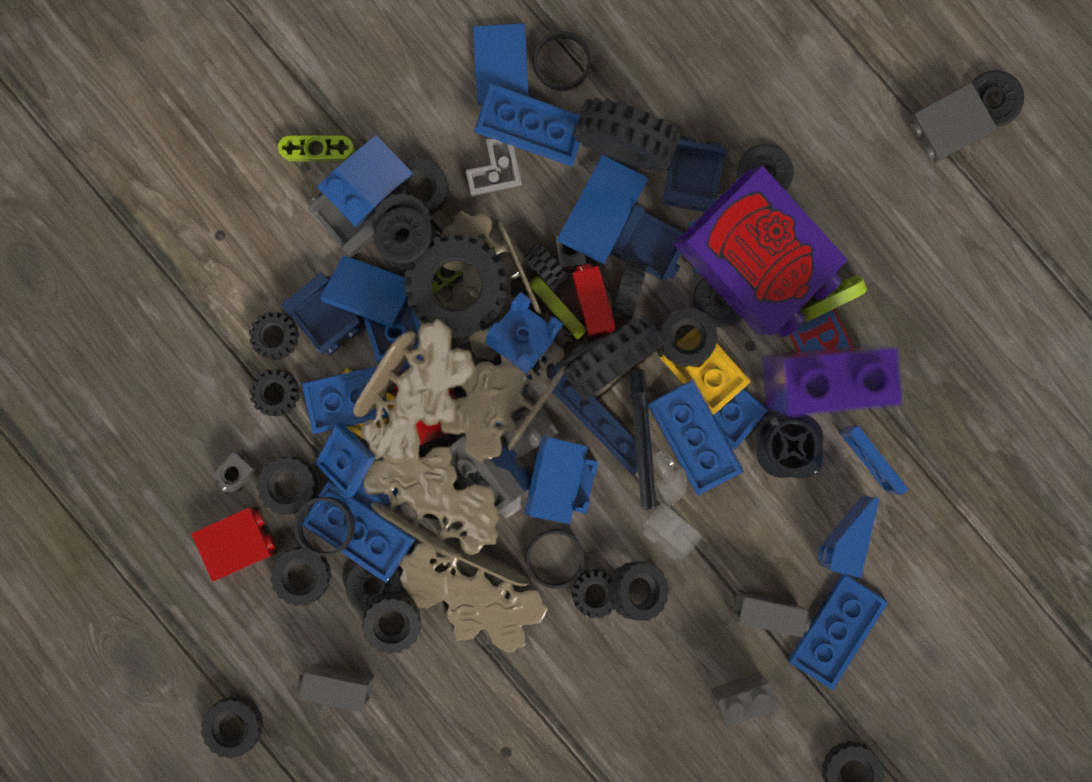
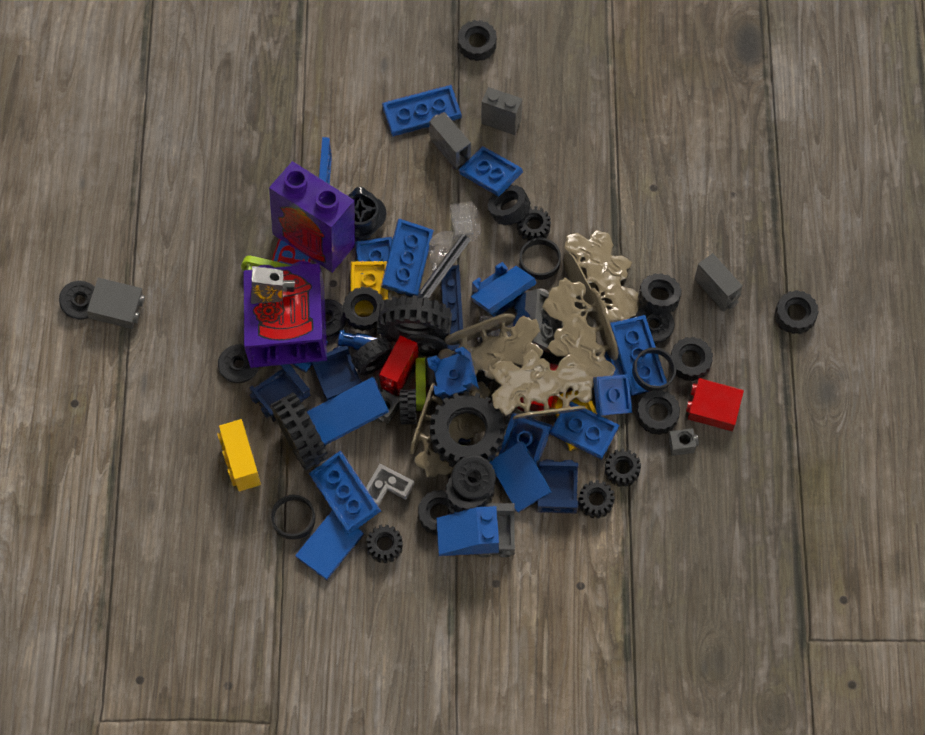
camera: 145 degrees left, 20 degrees down
lime beam [278,136,355,161] -> none
blue slope [817,496,880,578] -> none
none -> yellow brick [217,419,261,492]
none -> dark grey torso [251,266,295,304]
none -> blue piece [338,330,377,350]
none -> black tyre [367,524,403,563]
none -> blue tile [458,146,523,197]

